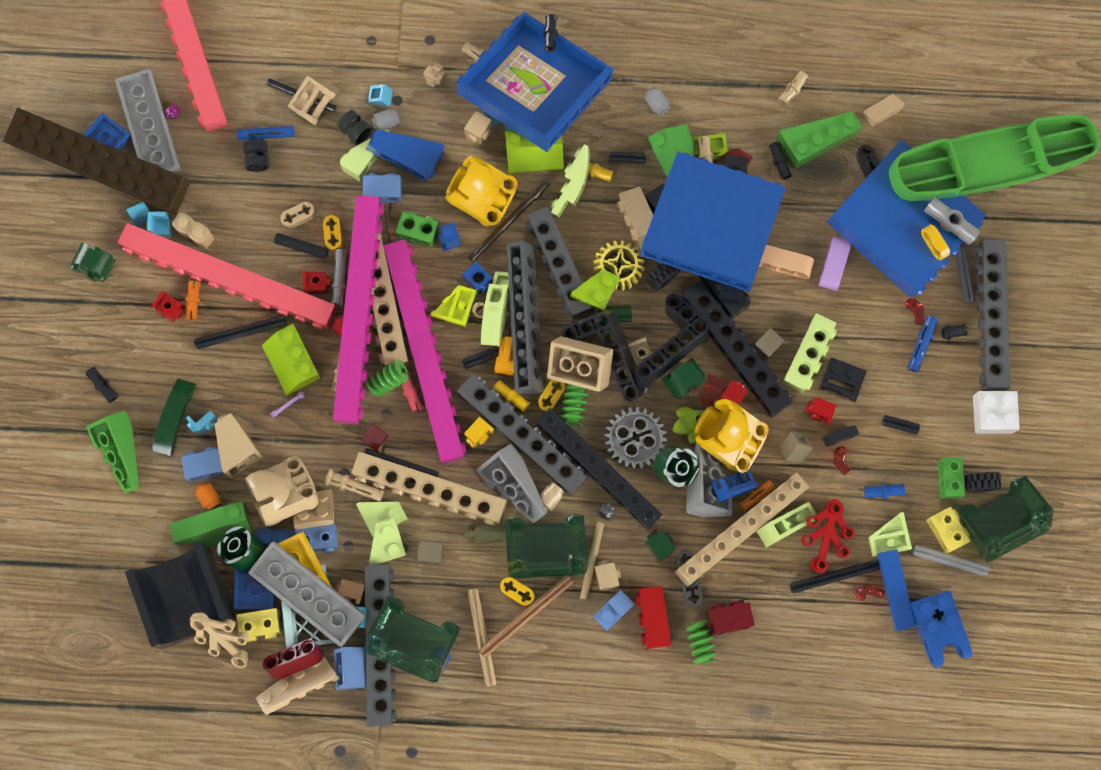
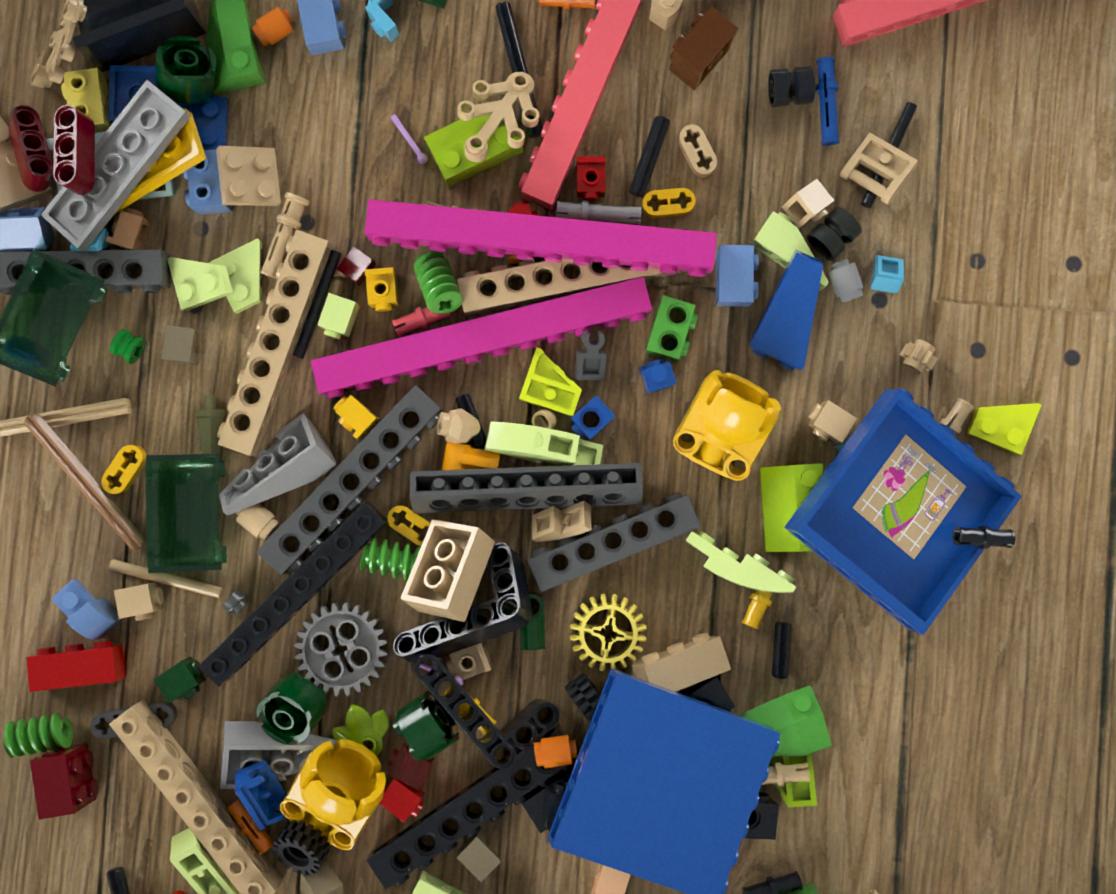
camera: 90 degrees right, 10 degrees up
tan slope [214,413,263,479] -> none
tan piece [245,457,319,526] -> none
dark brown bar [468,179,550,263] -> none
yellow pin [493,380,531,412] -> none
lime wing [570,269,620,311] -> none
light grey brick [644,87,671,116] -> none
clear red arm [725,148,753,164] -> none
none -> dark red beam [53,105,95,195]
none -> green wheel [109,329,146,364]
none -> black tyre [272,820,330,875]
none -> yellowish green brick [318,293,360,340]
none -> yellow brick [365,267,399,312]
none -> tan rock [437,408,480,443]
none -> tan plant [458,72,539,162]
none -> tan slope [532,501,592,542]
none -> orange brick [534,735,577,768]
none -> dark grey plate [574,330,607,380]
none -> reddish brown brick [669,6,738,91]
none -> tan brick [782,179,834,229]
none -> neon yellow wing [966,403,1042,455]

